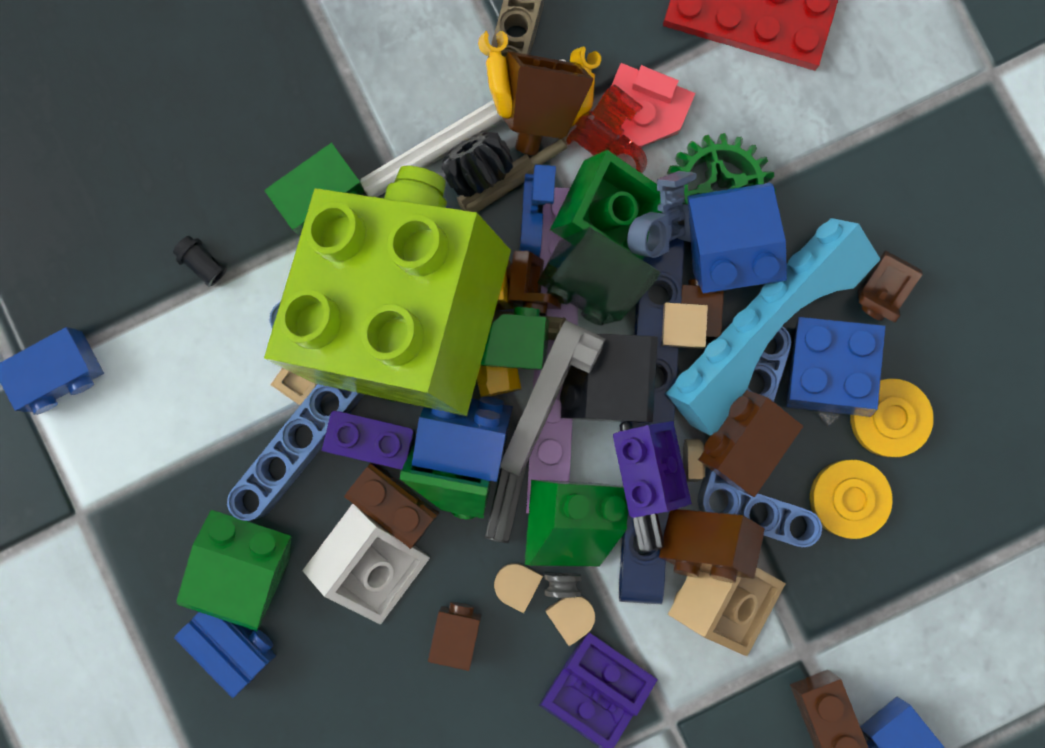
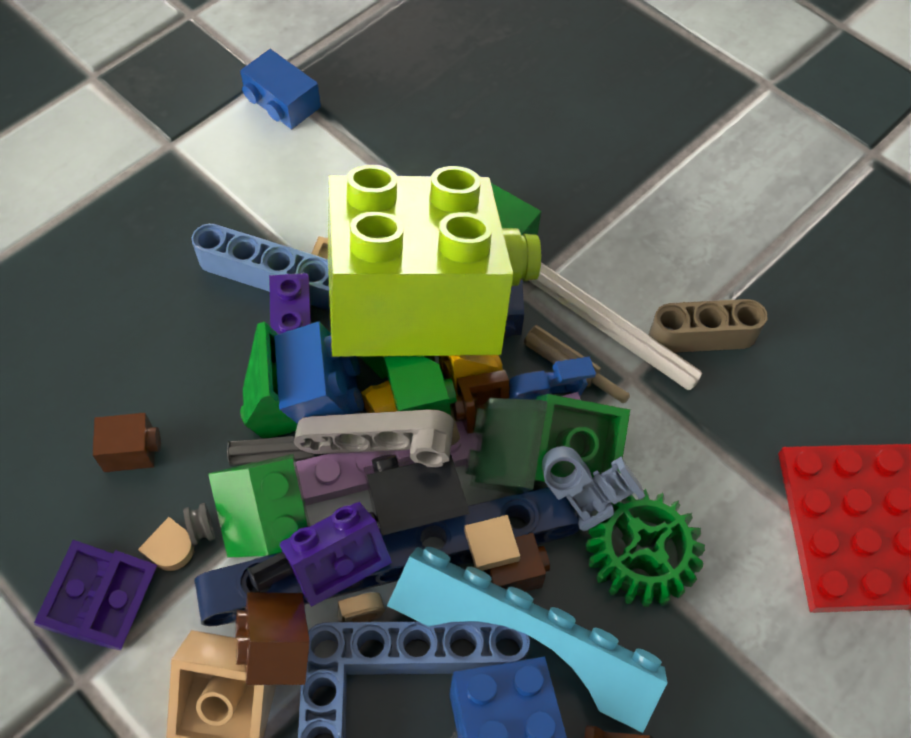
camera: 65 degrees right, 25 degrees down
black pin [173,236,227,287] -> none
blue brick [174,612,276,698] -> none
green slope [177,510,291,631] -> none
white slope [302,504,430,625] -> none
reddish brown brick [344,463,440,549] -> none
black gear [441,132,513,197] -> none
reddish brown torso [478,31,602,155] -> none
tan tile [494,563,543,613] -> none
clear red piece [566,84,647,174] -> none
coral plate [605,63,695,155] -> none
blue slope [687,183,787,293] -> none
reddish brown brick [698,390,804,497] -> none

